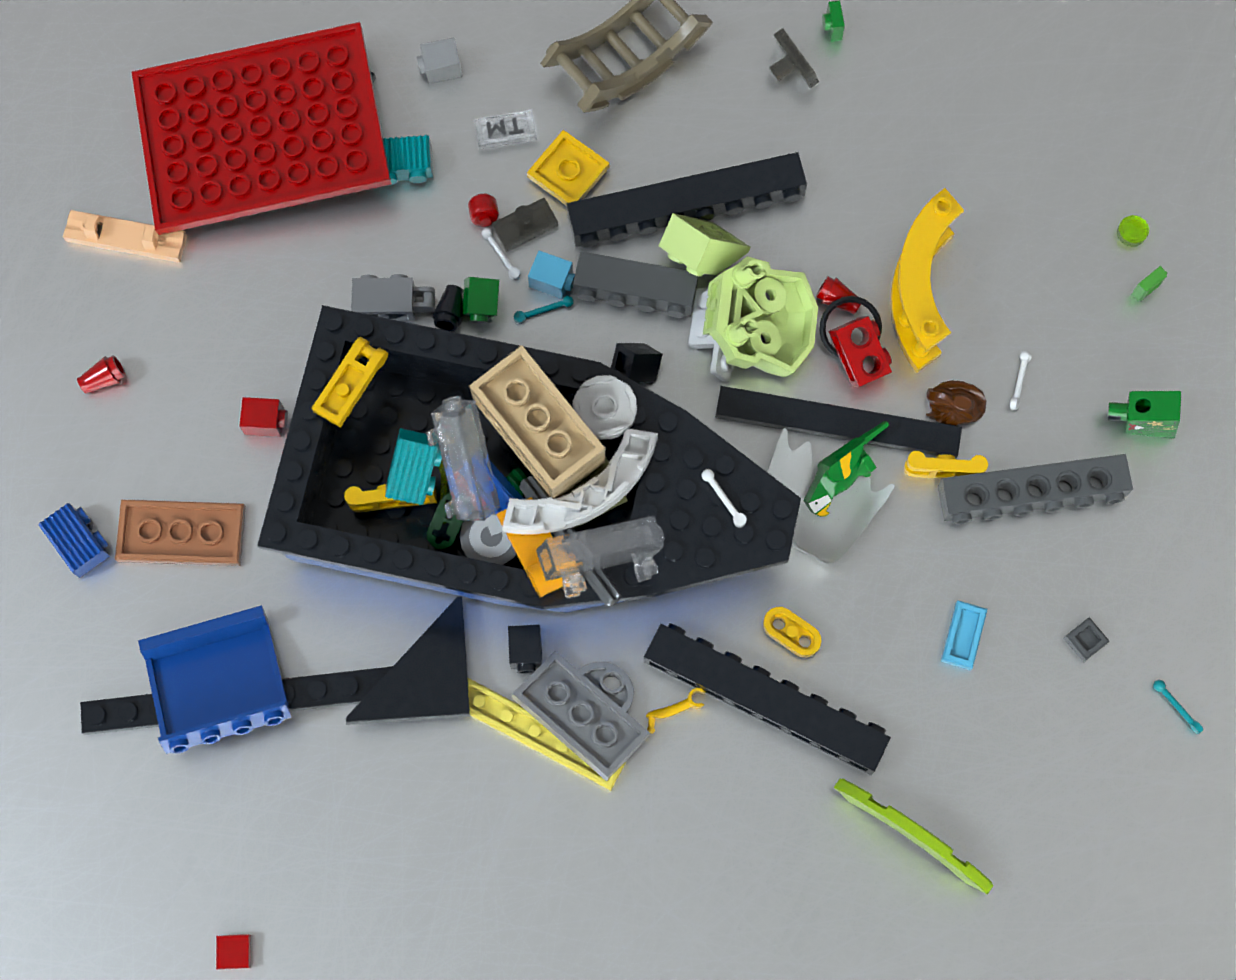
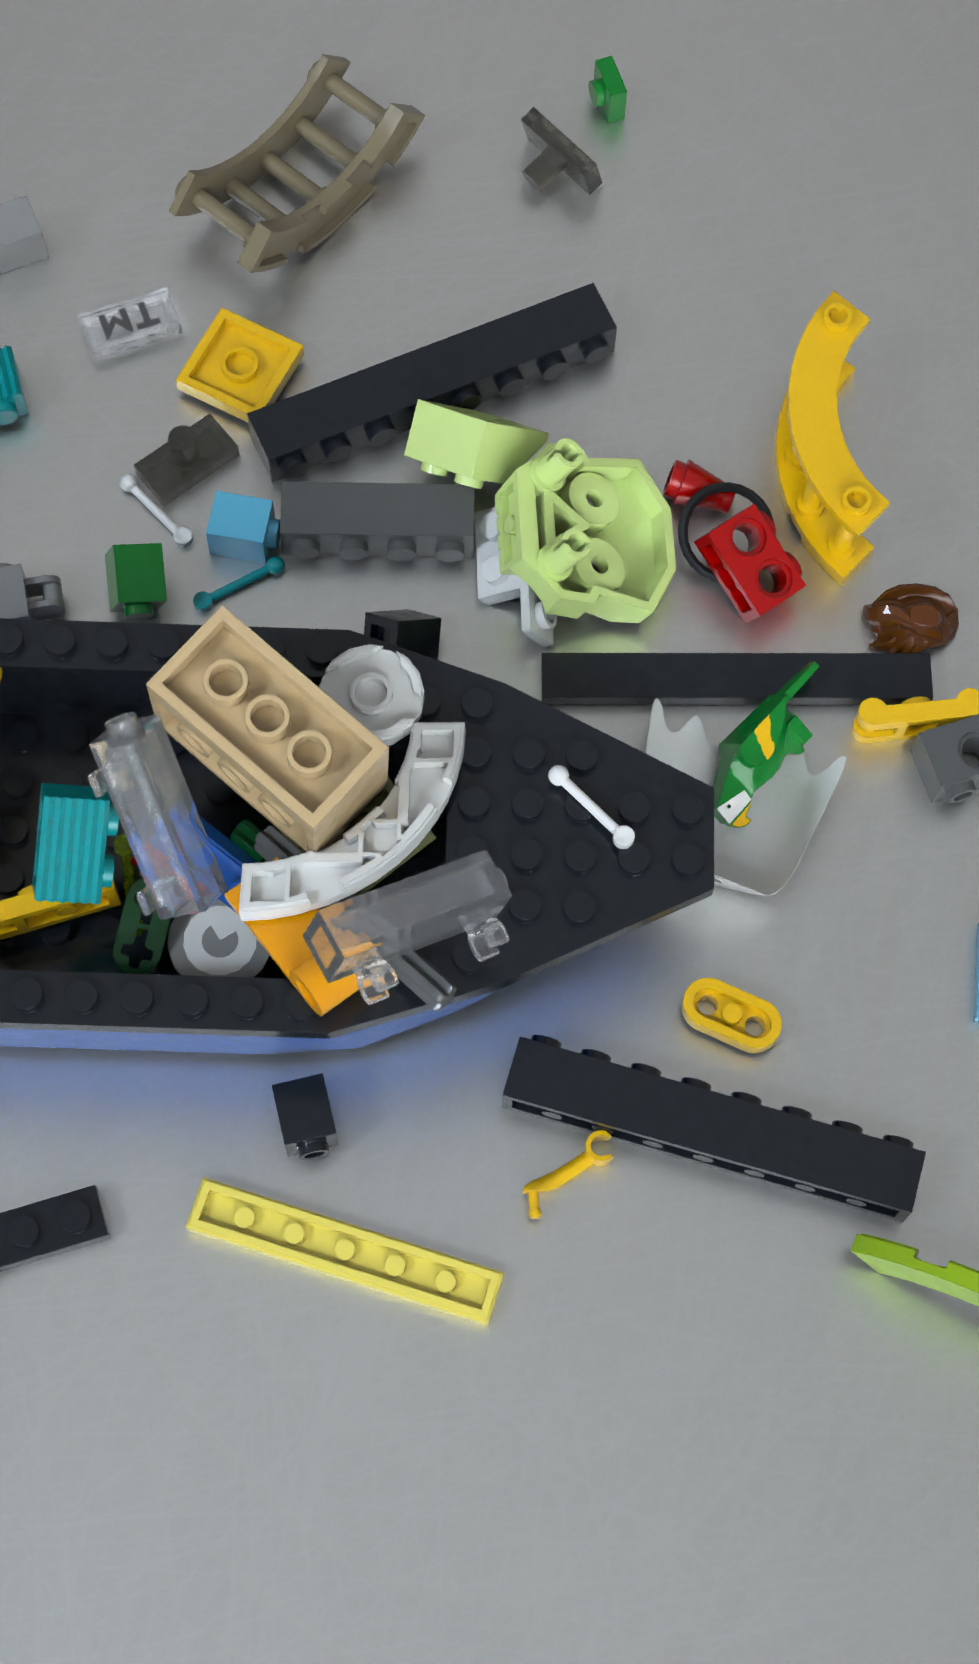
camera: 15 degrees left, 5 degrees down
black tile [346,596,470,725] -> none
black cone [432,285,463,332] -> none
red piece [468,193,499,227] -> none
light grey plate [512,651,650,781] -> none

